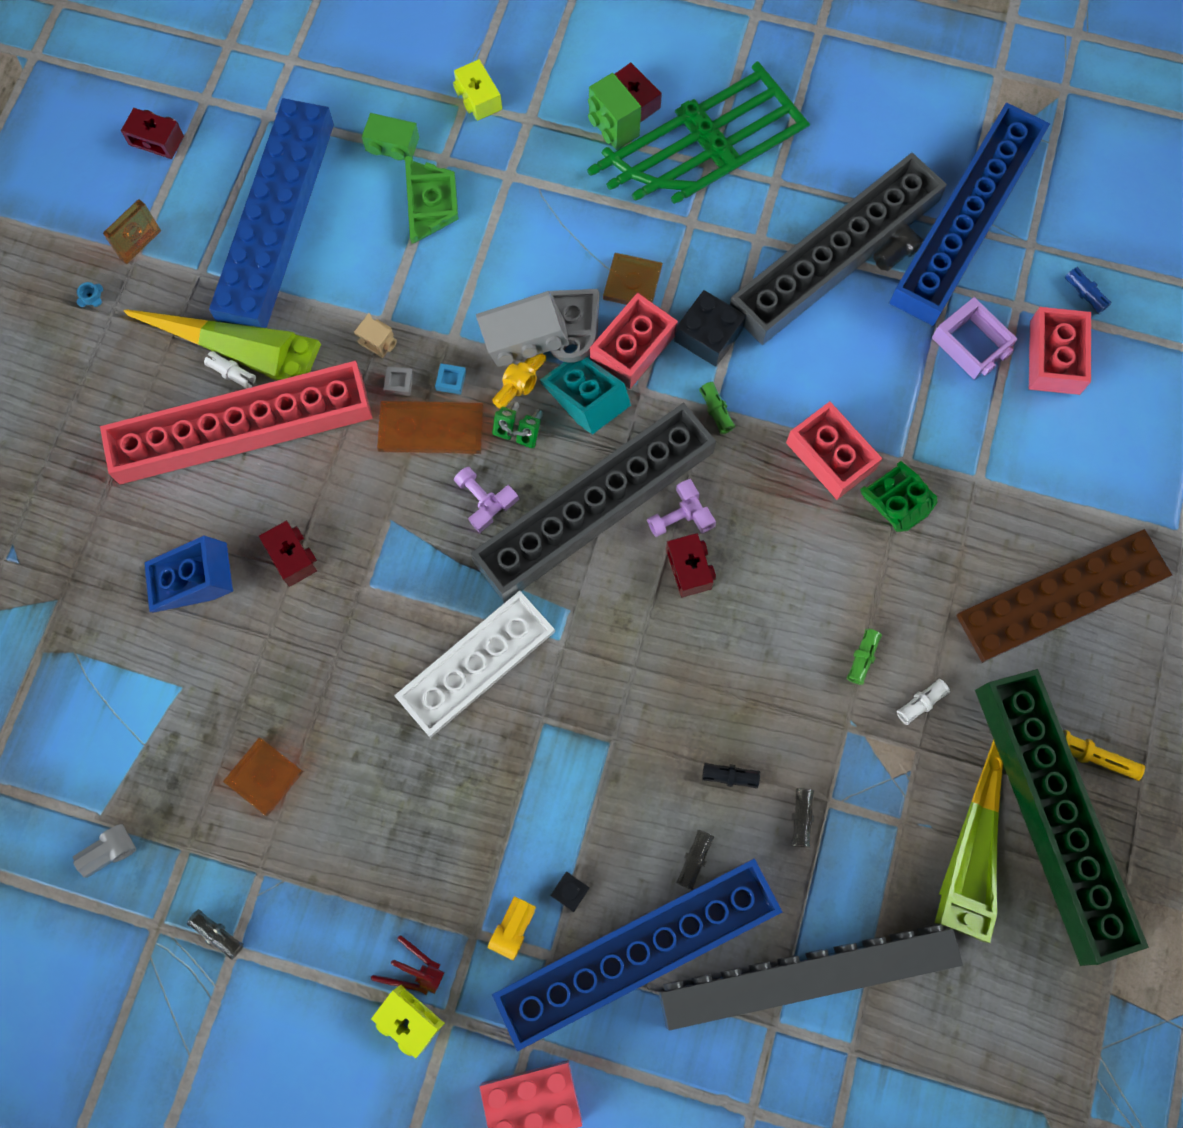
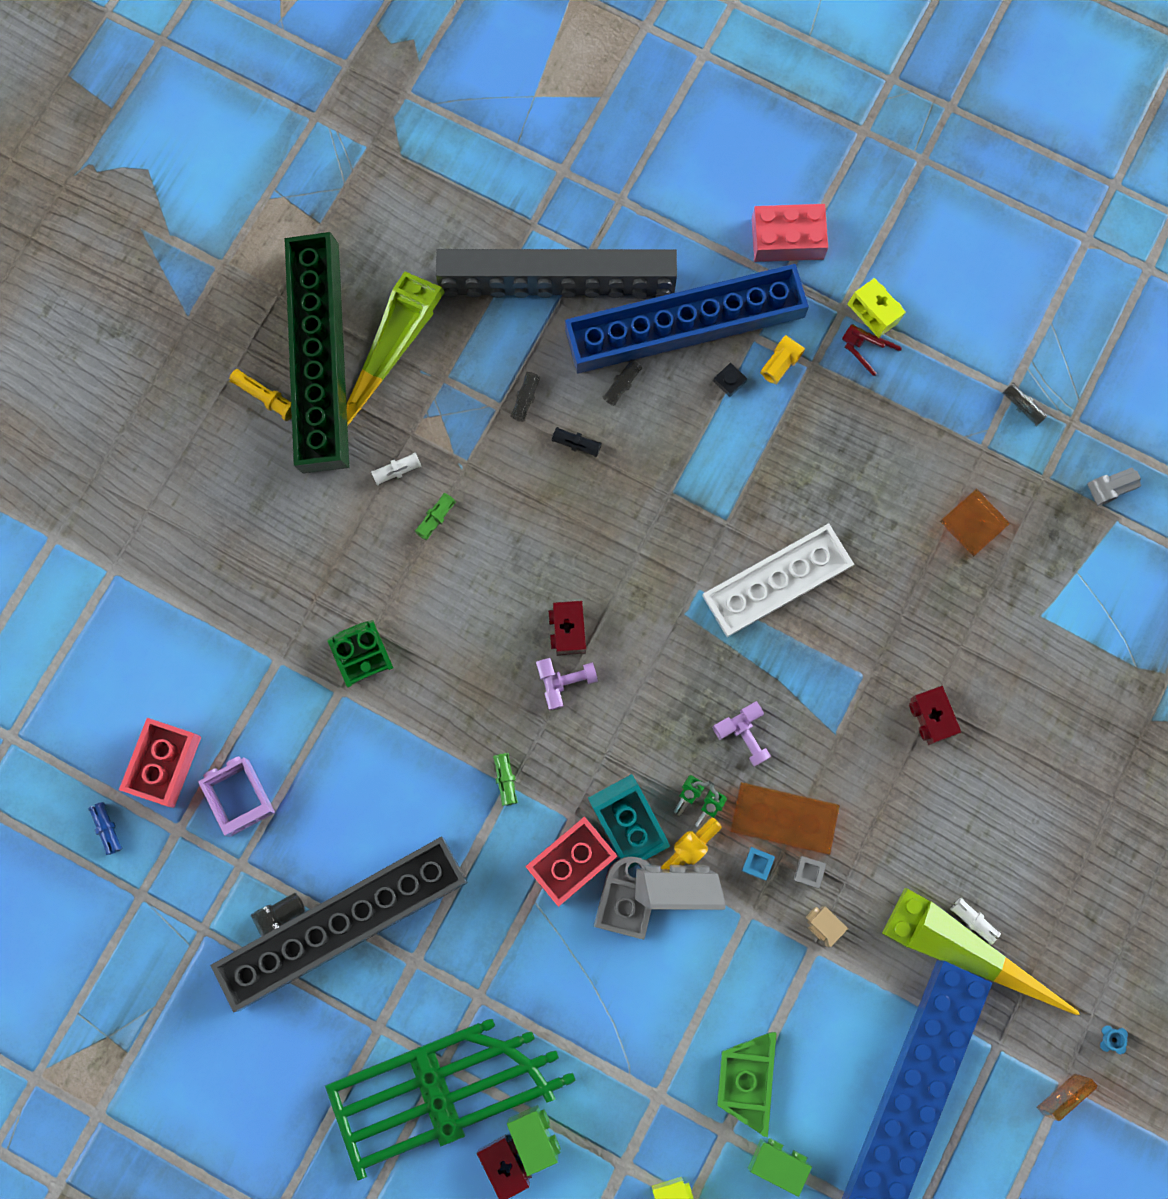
camera: 170 degrees left, 5 degrees up
coral brick [100,361,373,485] -> none
blue slope [144,535,233,613] -> none
dark grey brick [471,402,716,603] -> none
clear orange tile [603,253,663,305] -> none
black brick [674,290,746,367] -> none
coral brick [786,401,883,500] -> none
blue brick [889,102,1050,326] -> none
reddish brown plate [956,529,1172,663] -> none

